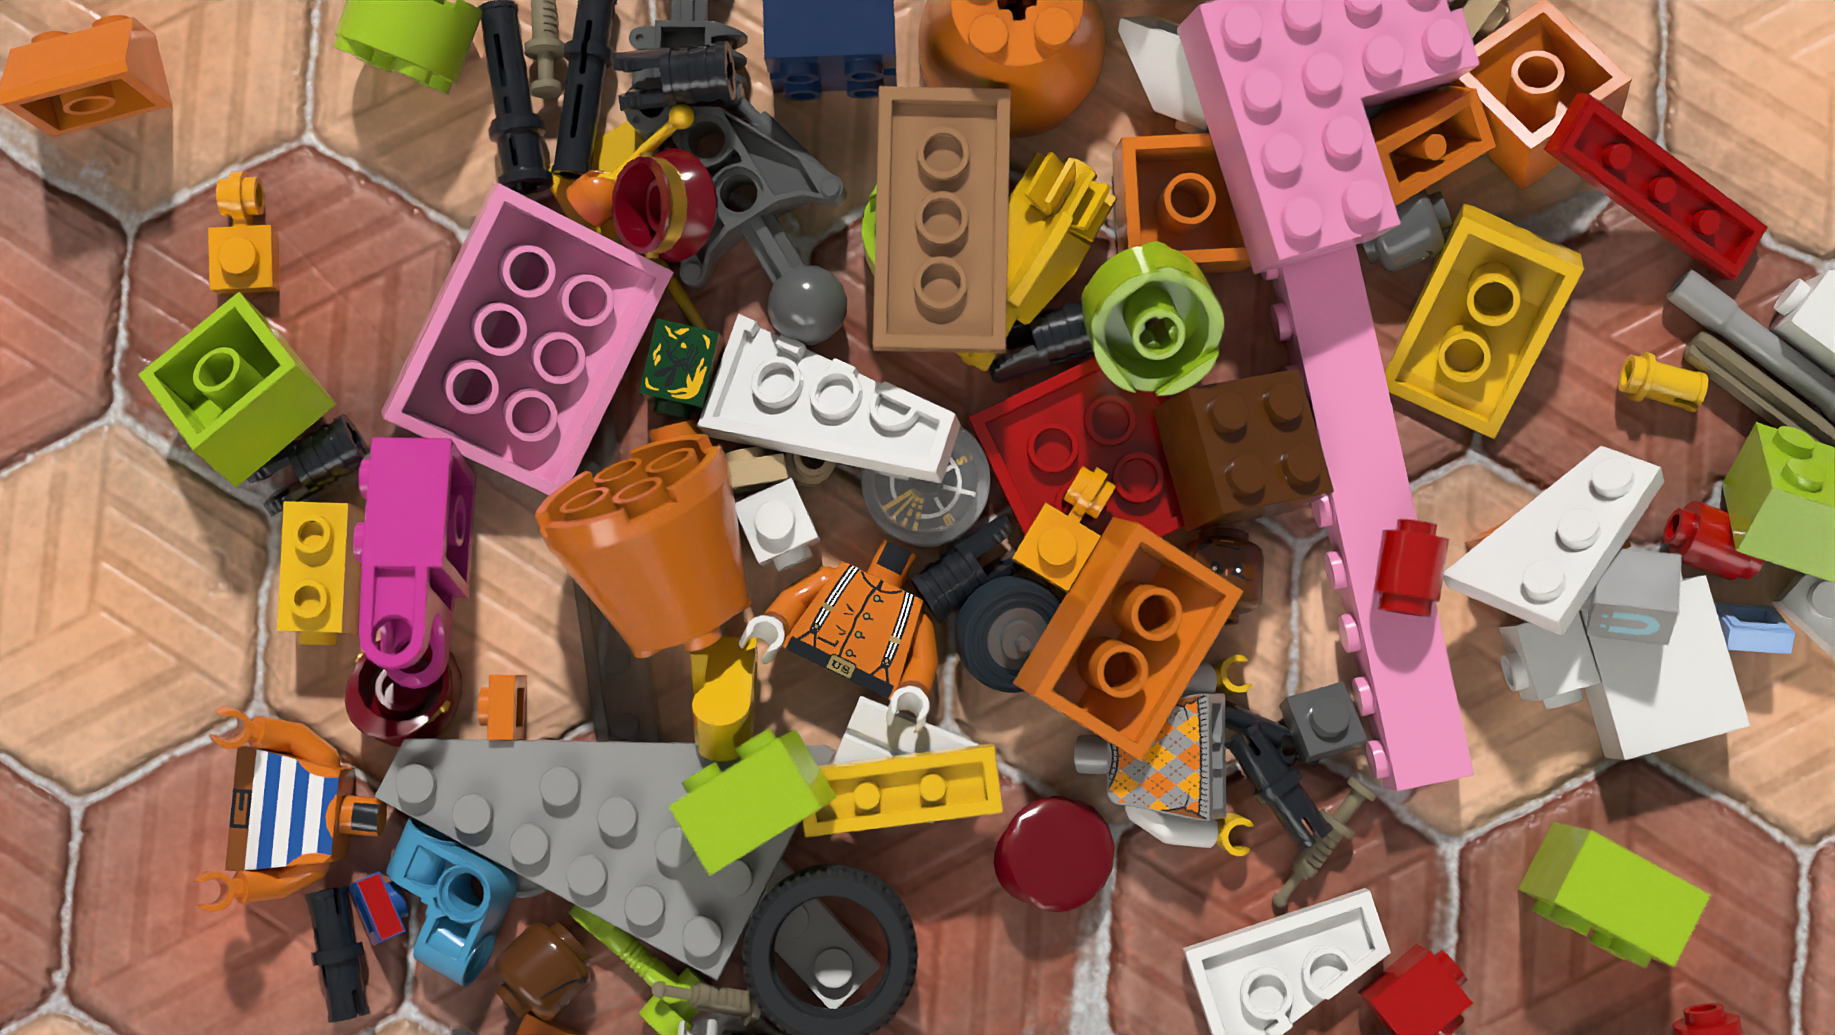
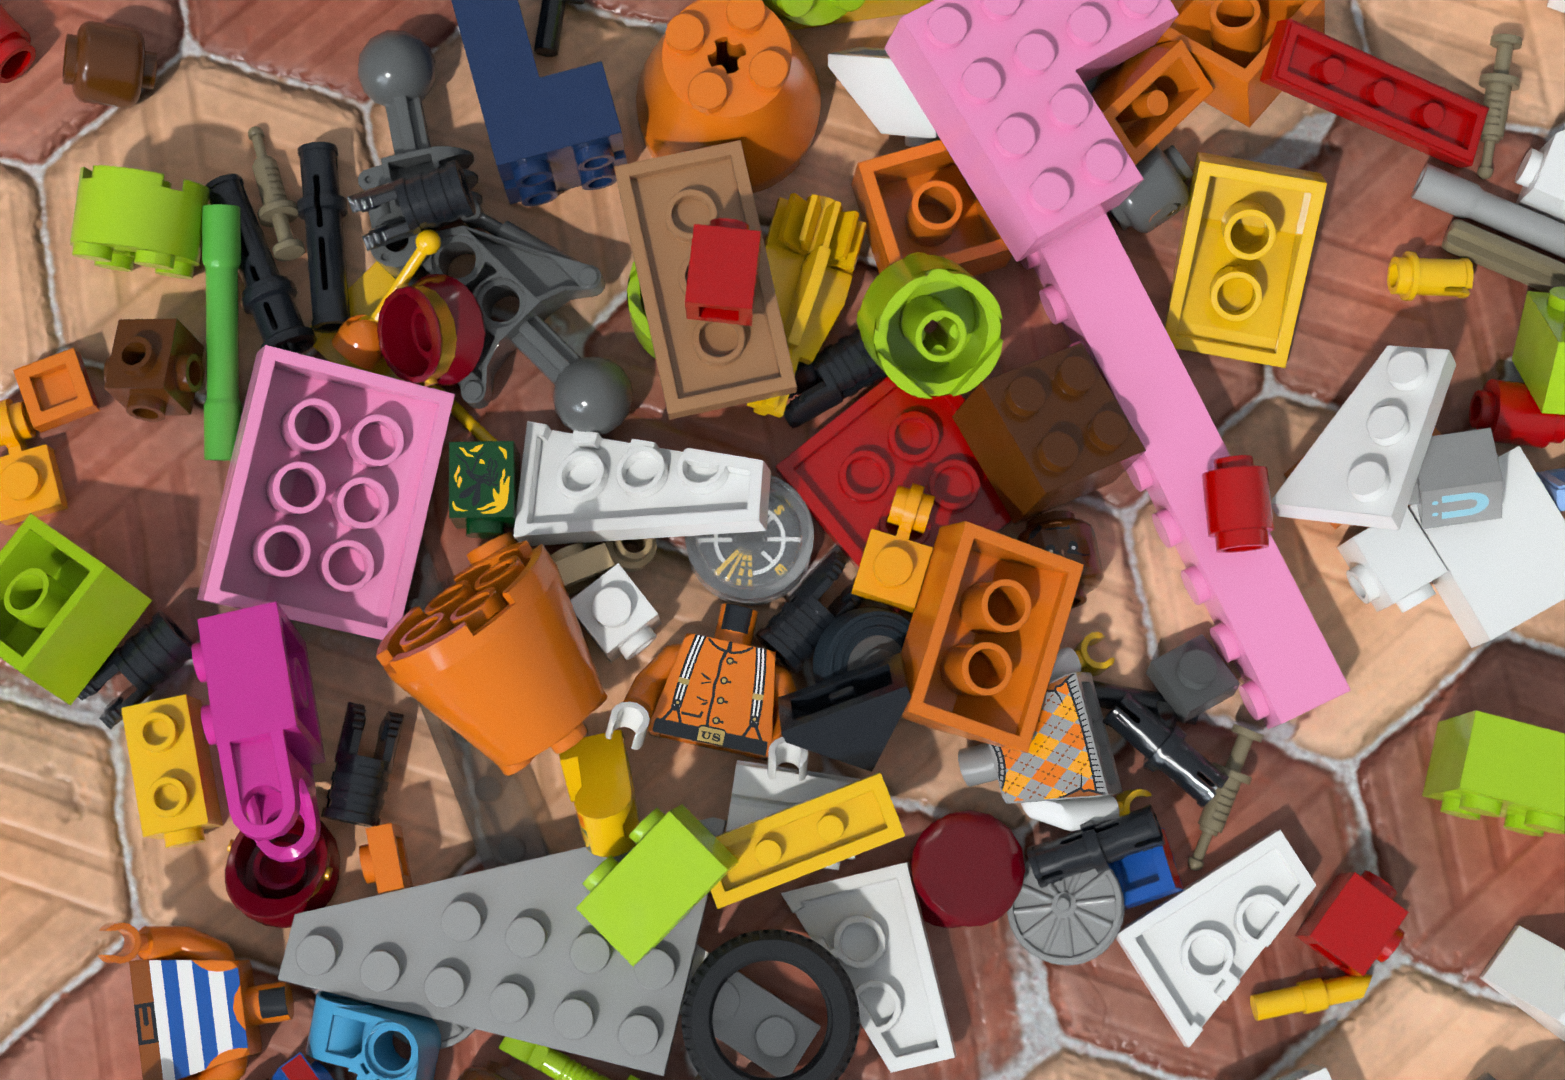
camera: 20 degrees left, 5 degrees down
none -> orange plate [13,348,101,433]
none -> reddish brown brick [104,318,204,422]
none -> bright green piece [202,204,243,461]
none -> black hinge [321,702,404,827]
none -> red brick [685,218,761,326]
none -> black slope [778,653,911,772]
none -> white wing [781,862,957,1073]
none -> light grey wheel [1007,859,1125,966]
none -> black pin [1027,804,1166,888]
none -> blue plate [1111,827,1184,910]
none -> dark tan piece [1477,34,1523,179]

